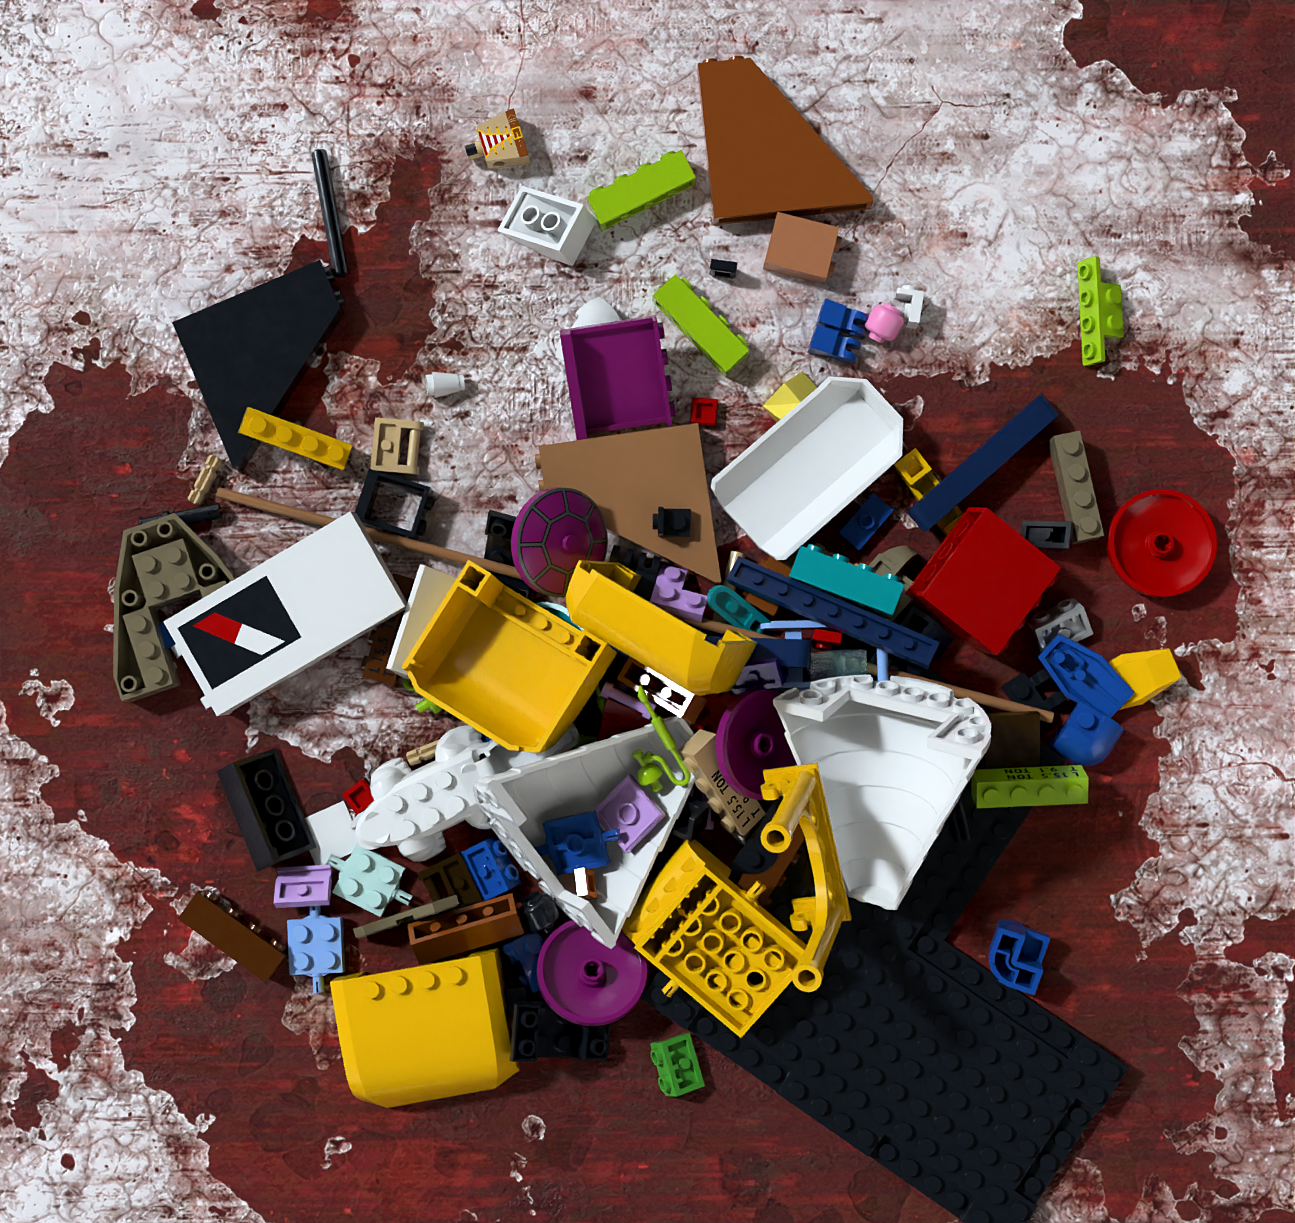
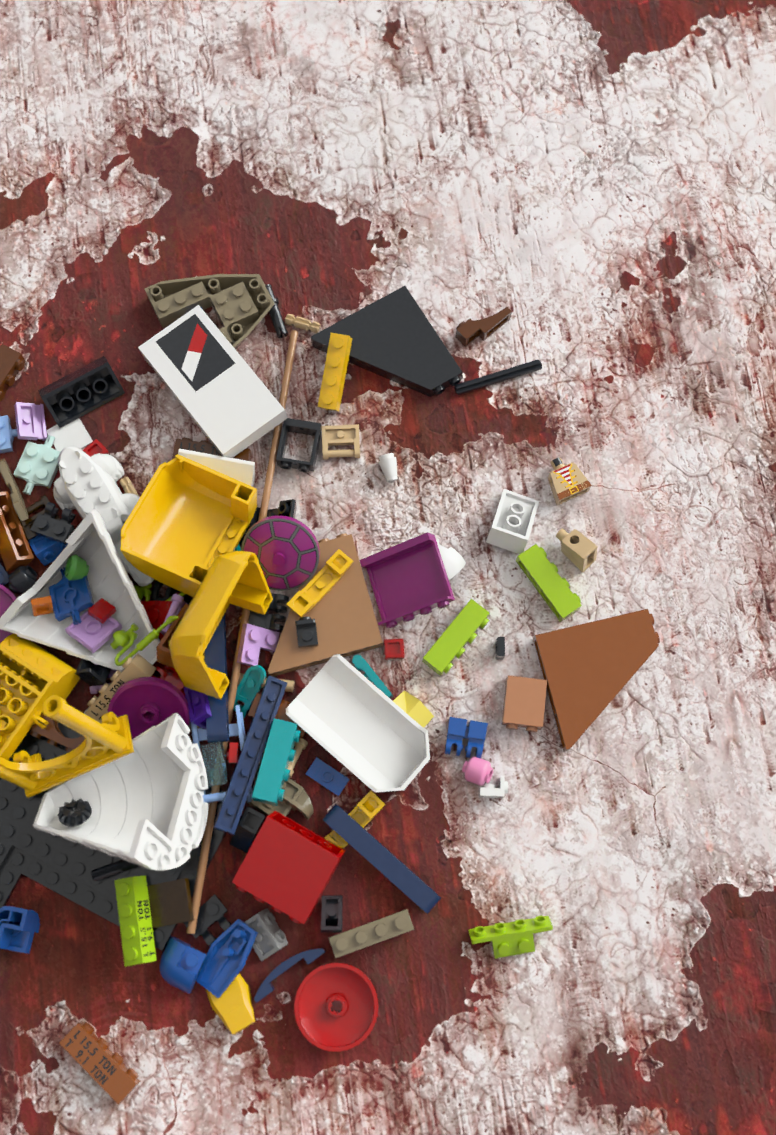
camera: 75 degrees right, 10 degrees down
none -> black plate [30,502,76,545]
none -> black gear [57,798,92,826]
none -> dark orange brick [59,1021,141,1105]
none -> bright green cone [65,554,89,581]
none -> red tile [87,598,116,624]
none -> dark blue slope [254,948,326,1003]
none -> yellow slope [286,549,353,617]
none -> teal hinge [352,654,393,699]
none -> reddish brown slope [456,307,512,347]
none -> tan torso [556,528,598,572]

